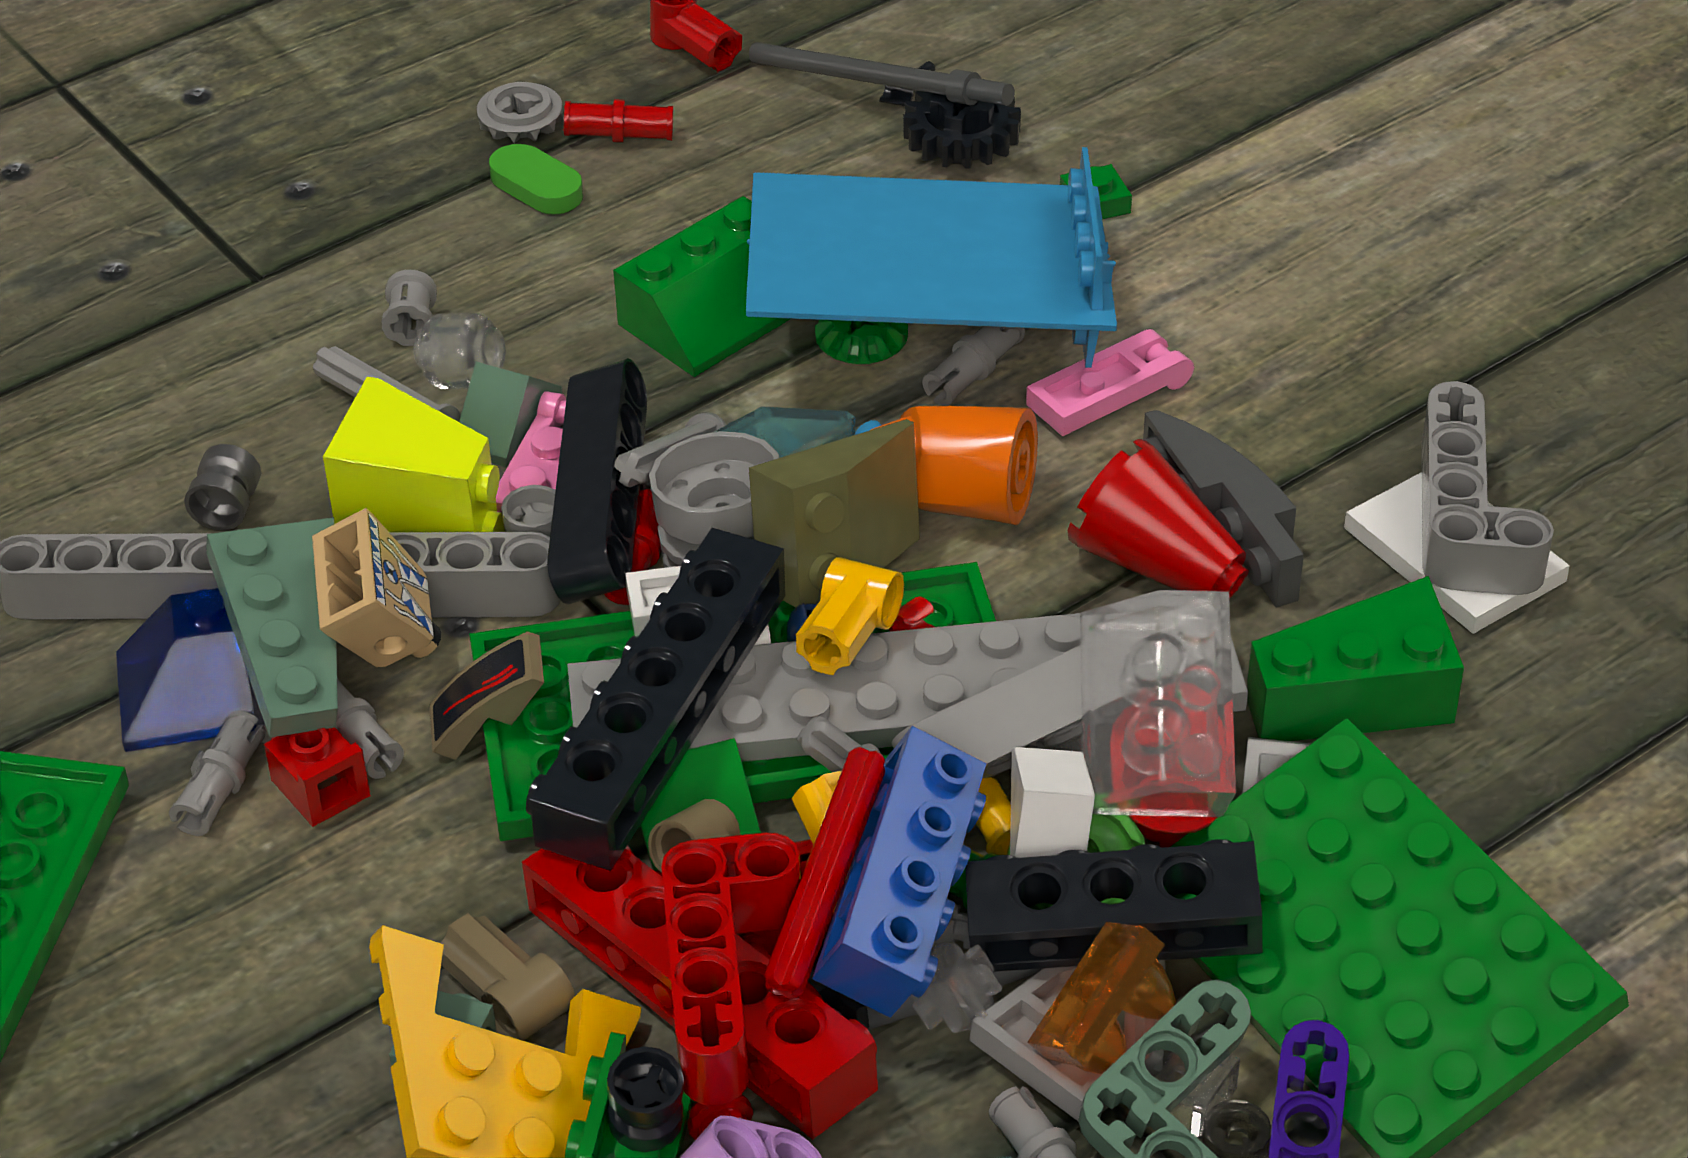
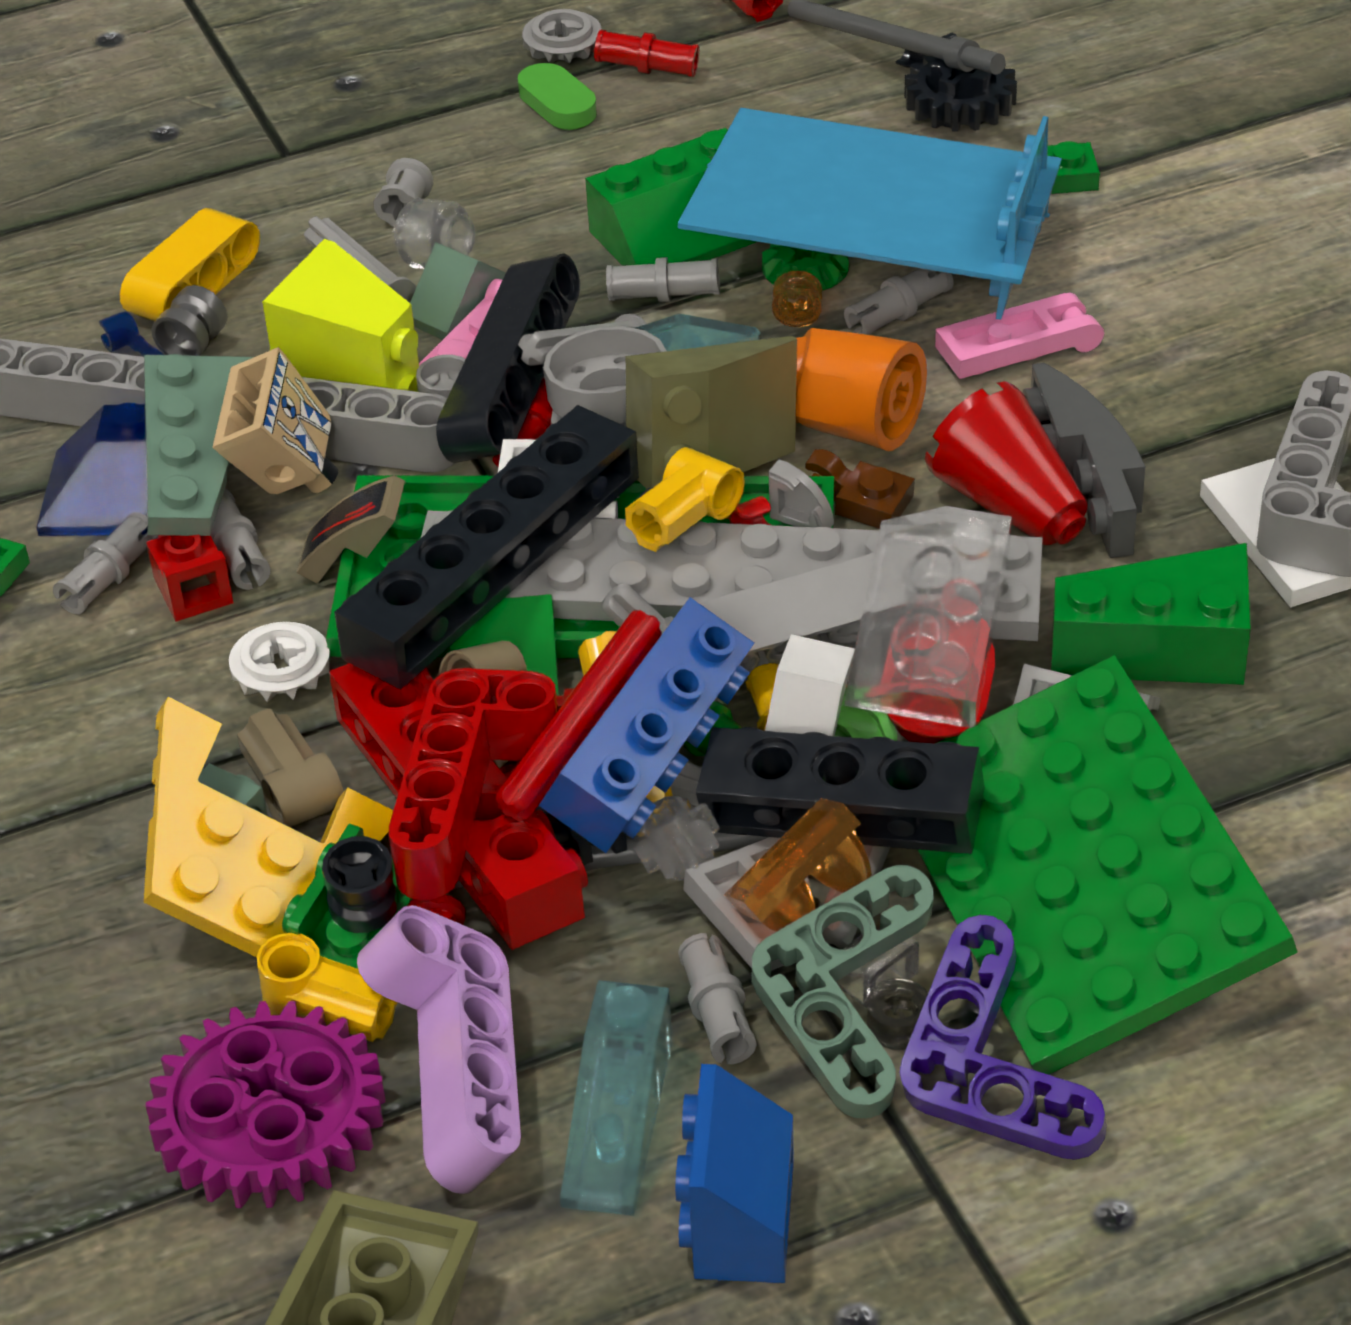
camera: 15 degrees right, 0 degrees up
none -> clear blue hand [99,311,165,356]
none -> yellow beam [120,208,260,322]
none -> white gear [229,622,330,702]
none -> light grey pin [606,257,720,302]
none -> light grey tile [769,459,834,528]
none -> clear orange bush [772,271,822,327]
none -> reddish brown plate [805,449,915,530]

